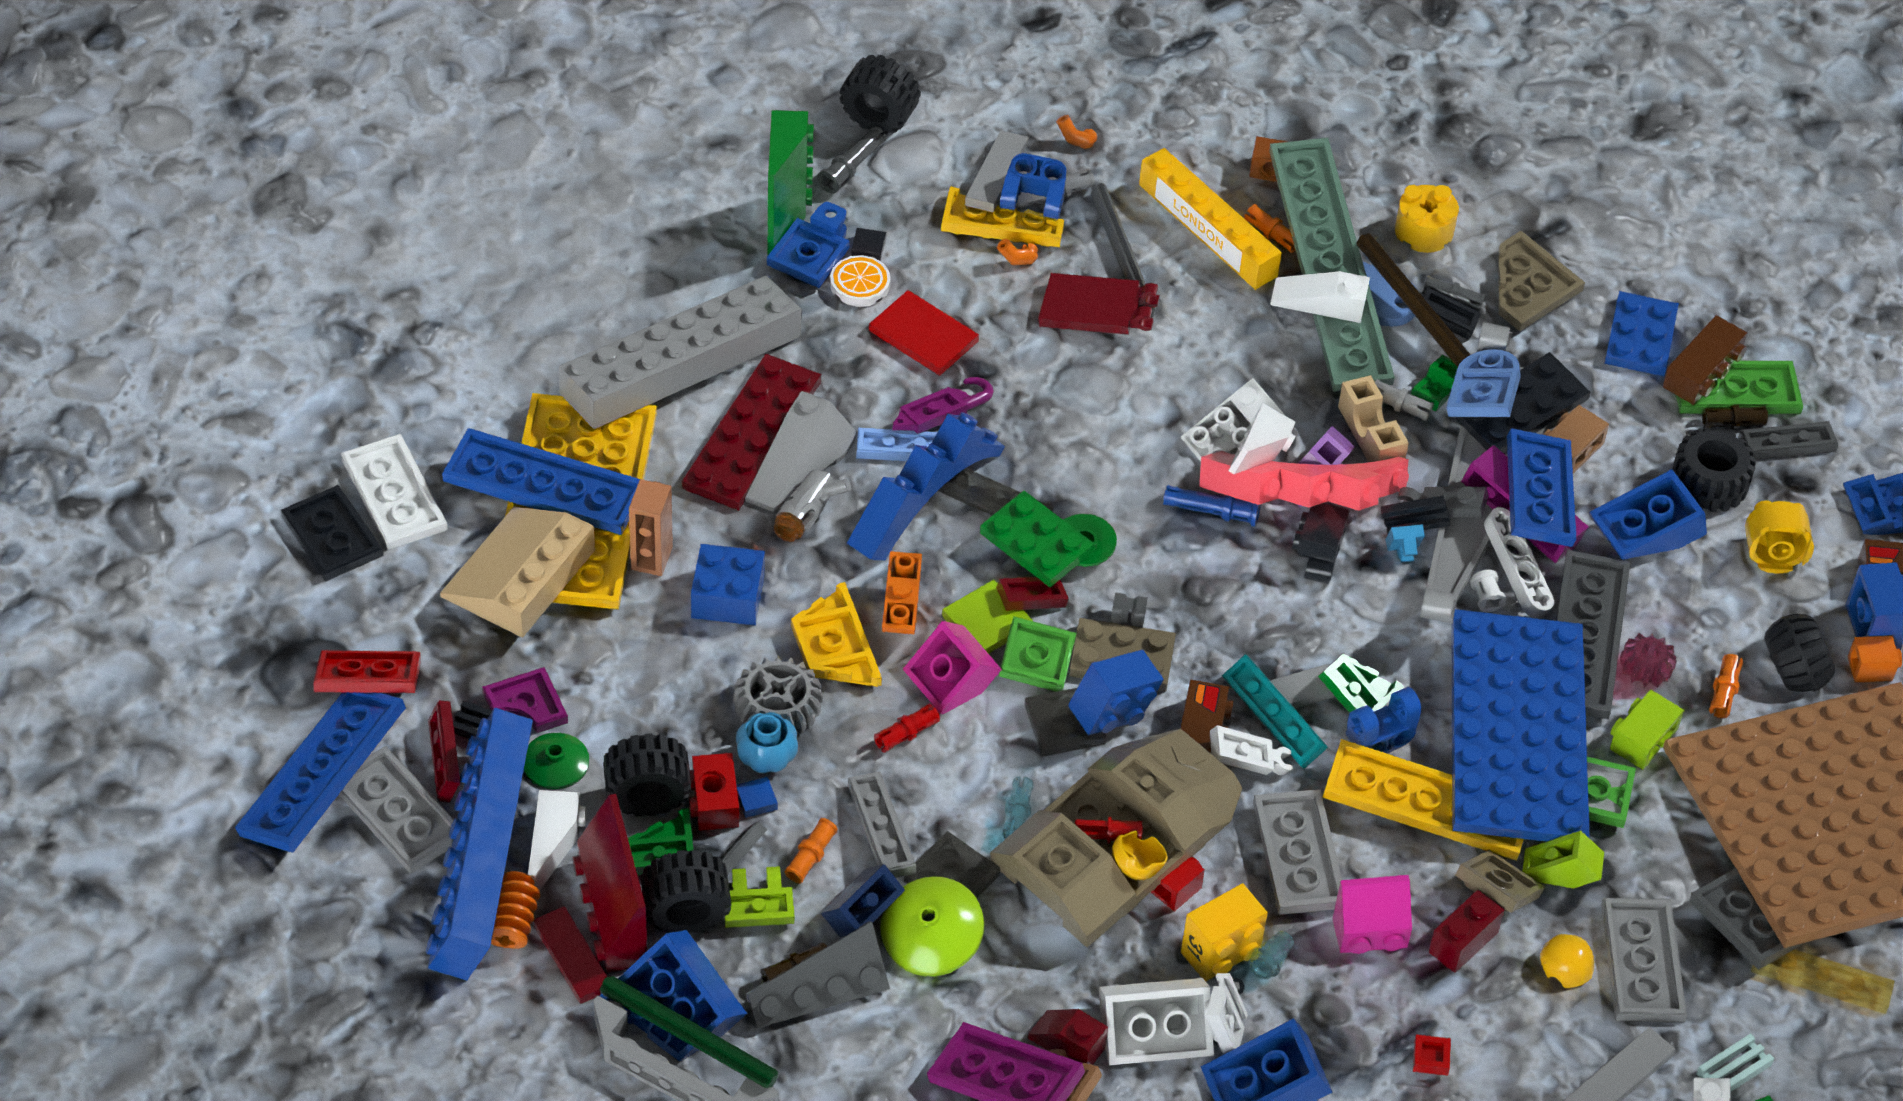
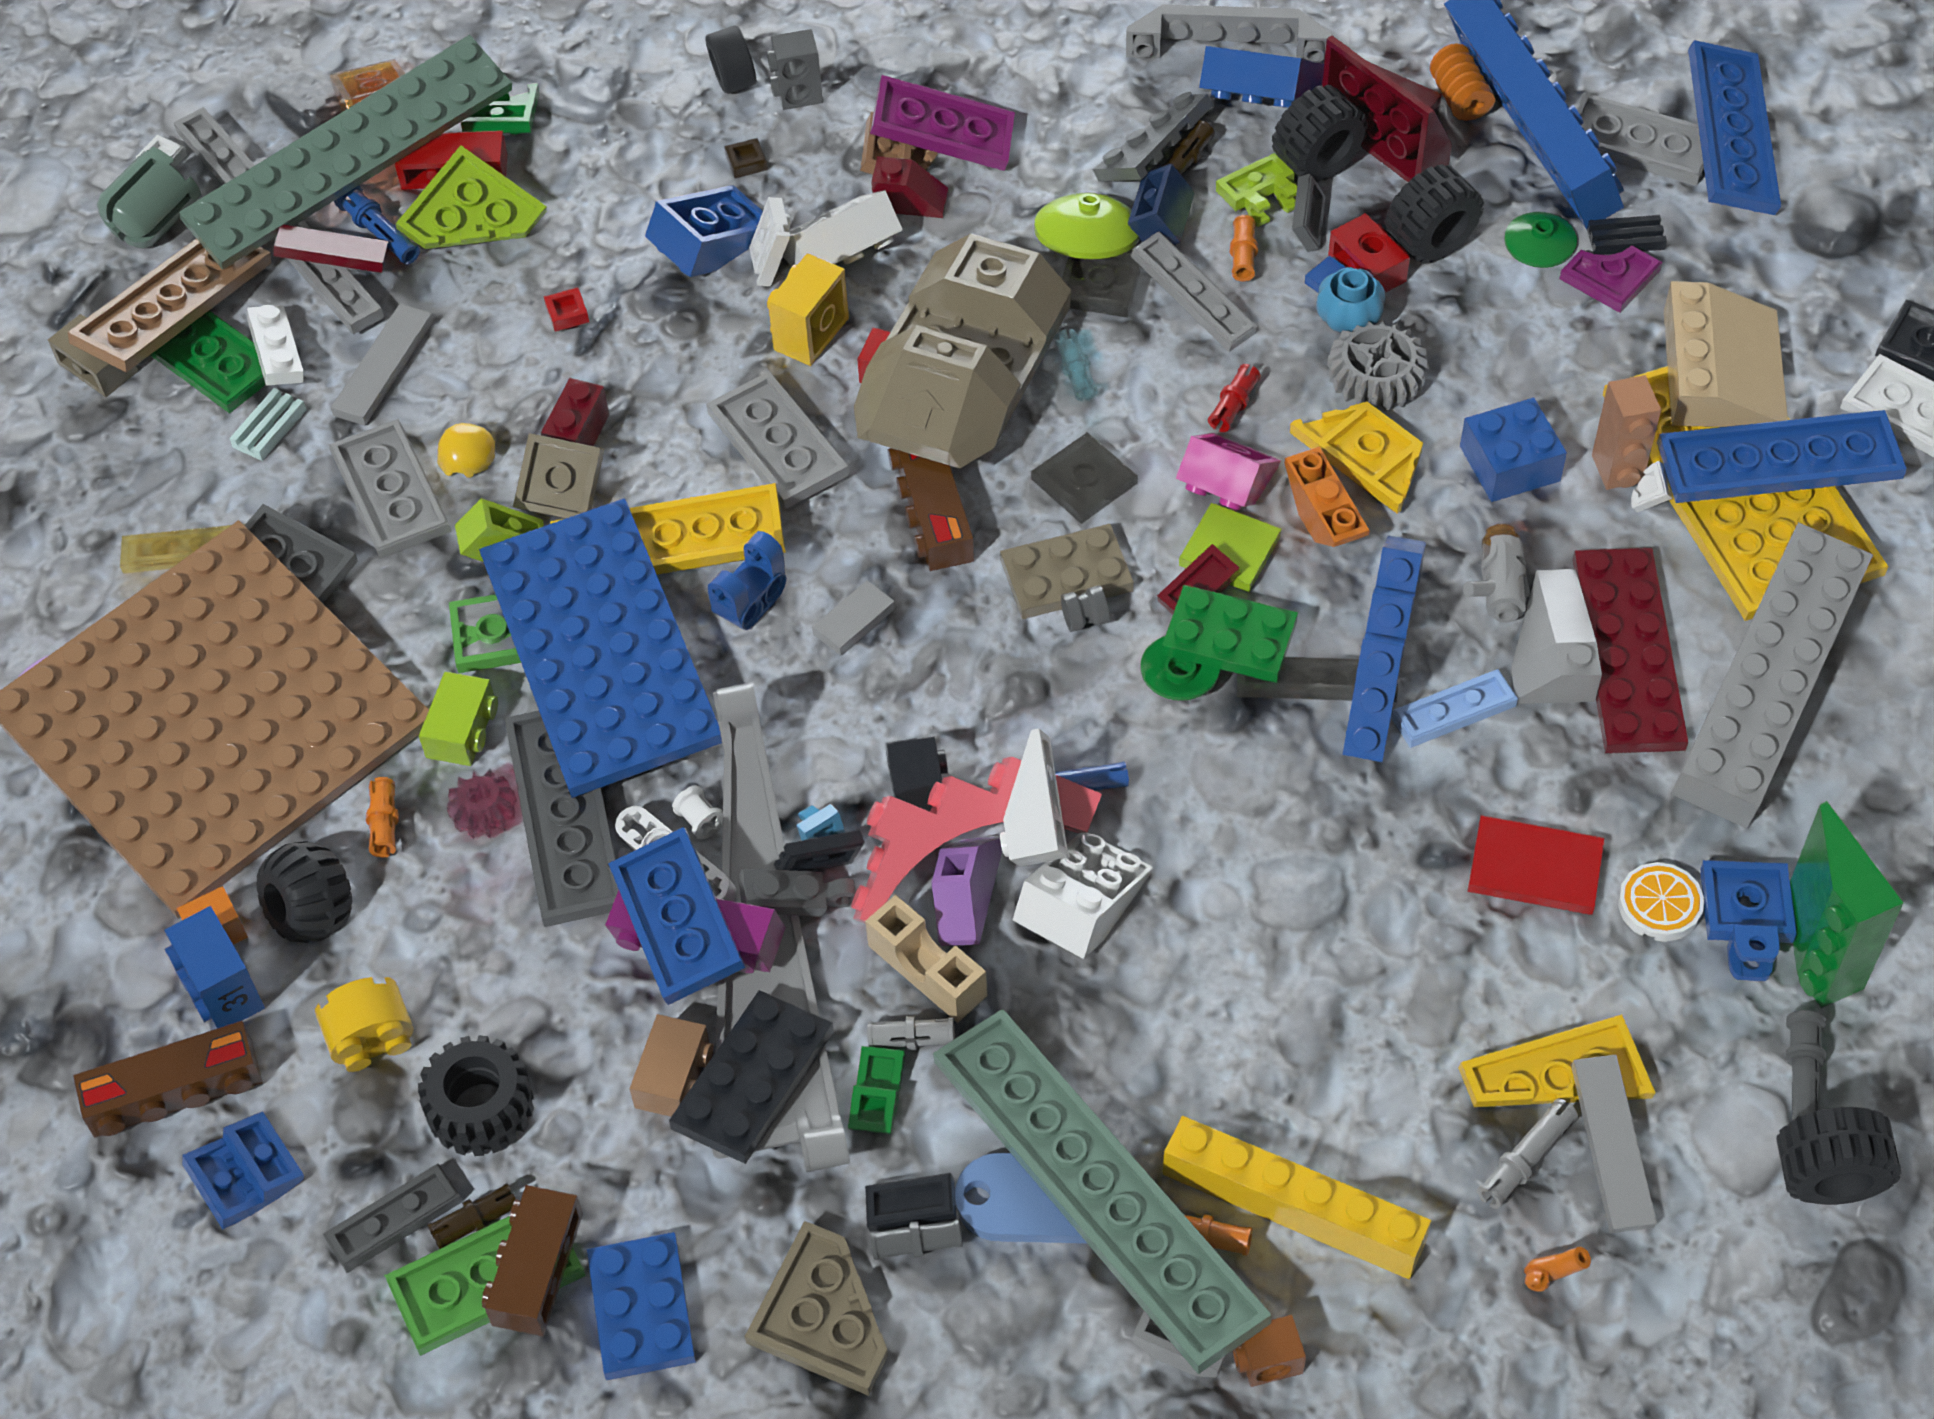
camera: 160 degrees right, 5 degrees up
red tile [313,650,421,693] -> none
dark red tile [428,700,460,803] -> none
white slope [528,790,587,890] -> none
dark green axle [600,976,779,1088] -> none
green wing [628,808,694,875] -> none
black tile [851,228,886,261] -> none
magenta plate [892,377,994,434] -> none
orange arm [997,239,1038,266] -> none
bright green tile [998,616,1077,693] -> none
blue piece [999,153,1067,220] -> none
dark red tile [1038,273,1160,335] -> none
blue brick [1068,650,1164,735] -> none
red axle [1074,816,1142,844] -> none
dark grey axle [1091,183,1156,318] -> none
yellow hair [1112,831,1168,880] -> none
white plate [1210,725,1293,775] -> none
teal tile [1222,654,1328,769] -> none
clear light blue cone [1249,931,1294,979] -> none
white slope [1270,271,1370,323] -> none
wing [1318,654,1404,713] -> none
dark pink slope [1332,875,1412,954] -> none
dark brown axle [1356,233,1471,368] -> none
yellow brick [1395,185,1459,253] -> none
medium blue tile [1446,349,1521,417] -> none
blue slope [1589,469,1707,560] -> none

